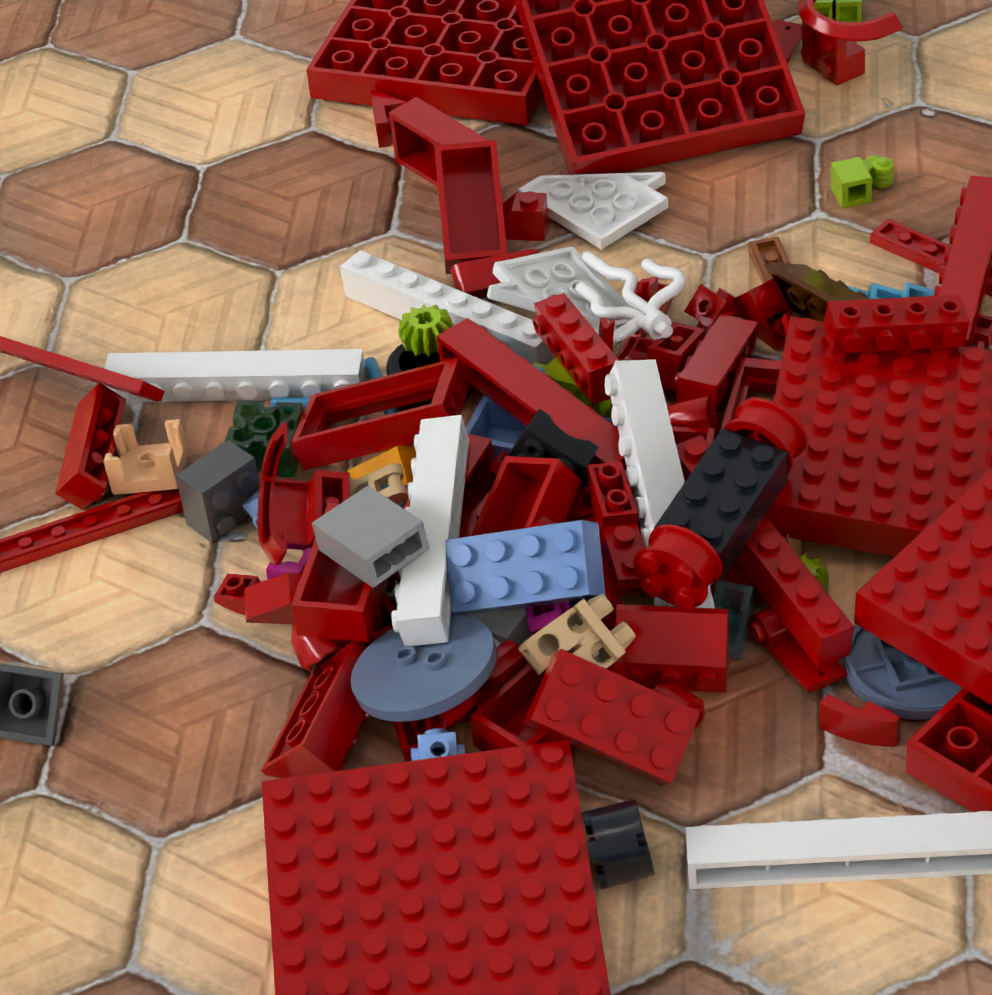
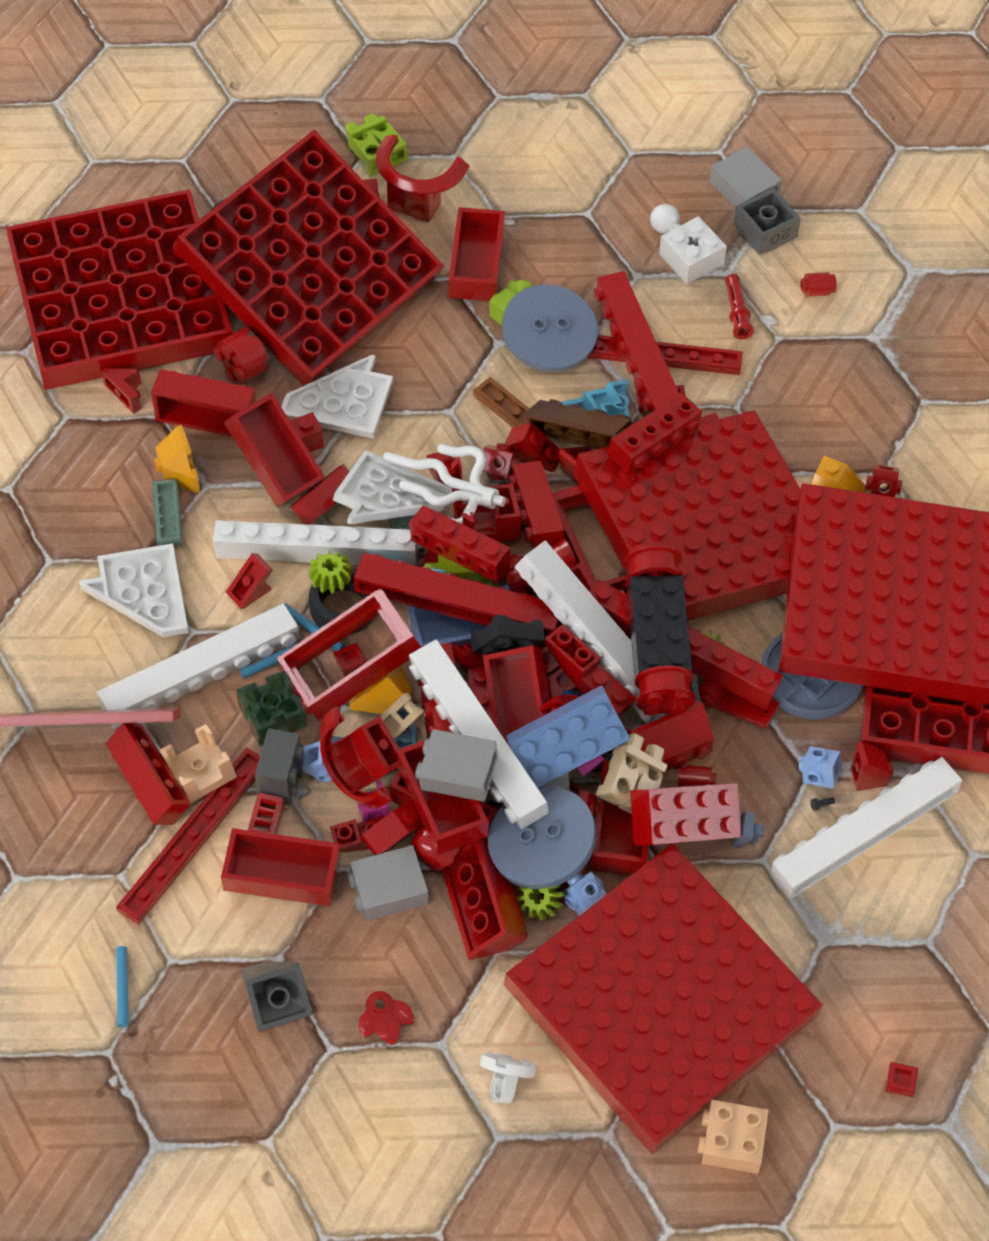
camera: 40 degrees left, 15 degrees up
black brick [581,800,655,889] -> none
red slope [819,694,901,747] -> none
none -> white wing [79,543,189,638]
none -> sand green plate [152,479,183,546]
none -> light orange slope [153,425,200,493]
none -> red brick [213,327,269,384]
none -> red piece [221,828,341,906]
none -> red slope [226,553,273,609]
none -> red slope [248,792,285,834]
none -> light grey brick [347,845,429,921]
none -> red plate [358,991,415,1045]
none -> red piece [449,207,505,301]
none -> white tile [479,1052,537,1104]
none -> sand blue plate [502,285,598,372]
none -> lime gear [517,884,565,920]
none -> sand blue tile [732,811,764,848]
none -> light blue brick [799,746,842,789]
none -> black piece [810,797,835,811]
none -> red slope [850,742,893,791]

